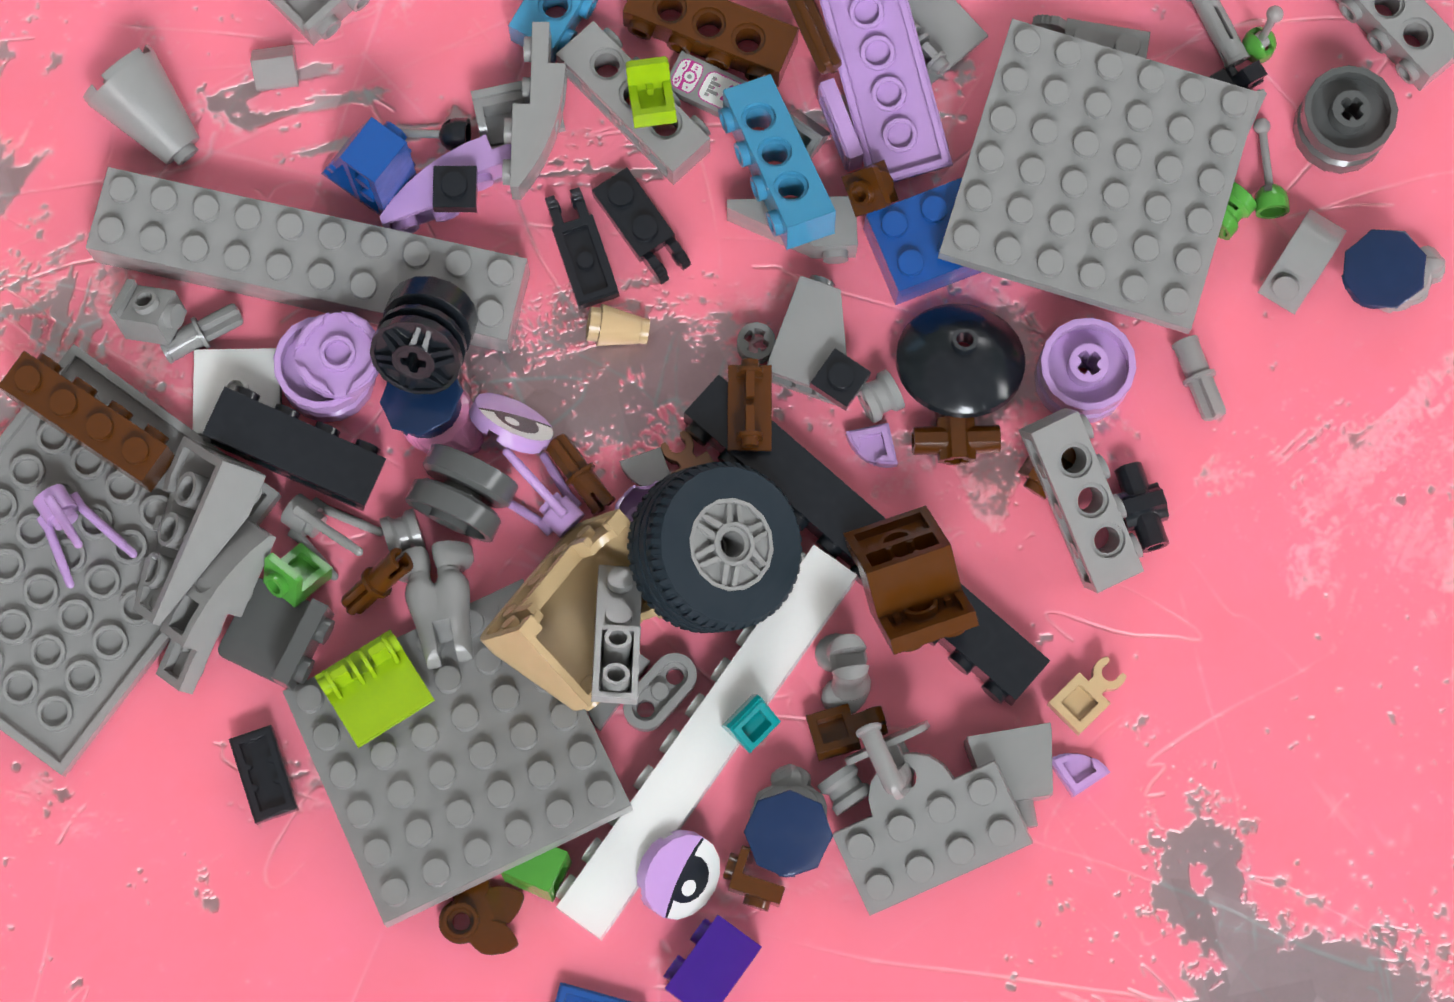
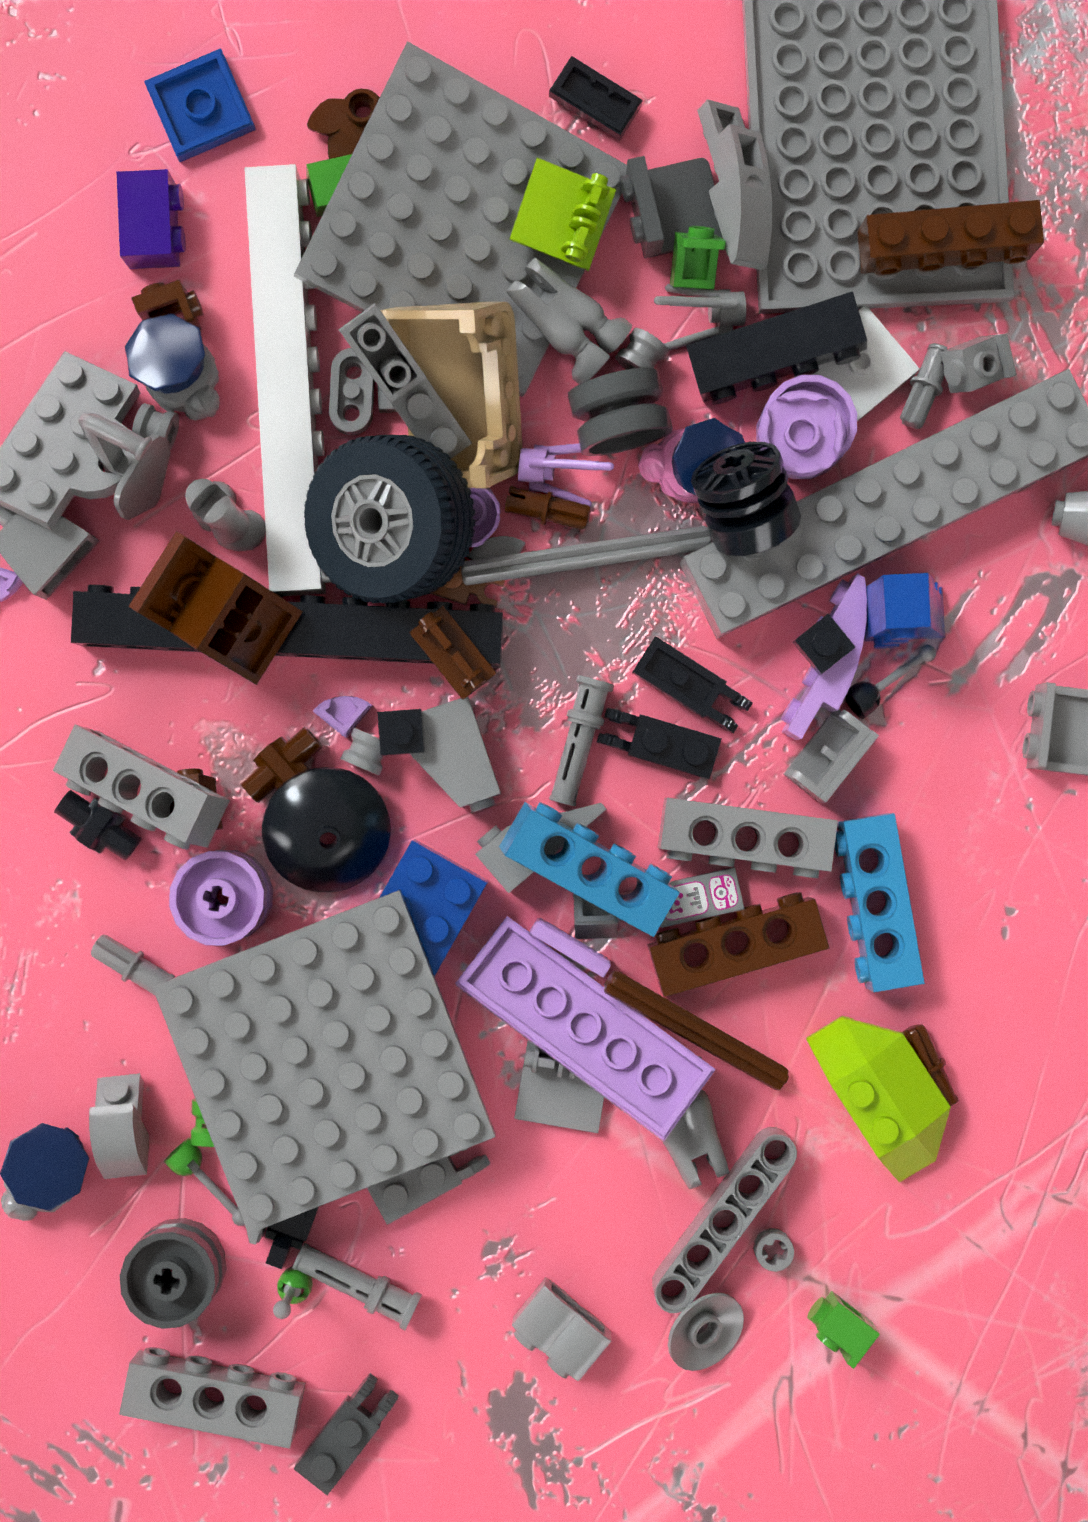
camera: 140 degrees right, 10 degrees up
lavender plant [33,484,138,589] -> none
light grey wedge [133,436,266,626] -> none
light grey slope [250,45,299,92] -> none
reddish brown axle [341,548,413,615] -> none
lavender tile [468,393,554,454] -> none
light grey slope [502,22,567,200] -> none
tan cone [586,304,650,346] -> none
lime bracket [625,56,677,128] -> none
tile [637,829,720,920] -> none
teal slope [722,694,781,753] -> none
light grey bush [737,322,776,364] -> none
reddish brown plate [806,703,888,761] -> none
reddish brown bracket [841,160,899,217] -> none
tan plate [1047,656,1127,736] -> none
none -> light grey axle [461,526,711,585]
none -> light grey pin [549,675,614,806]

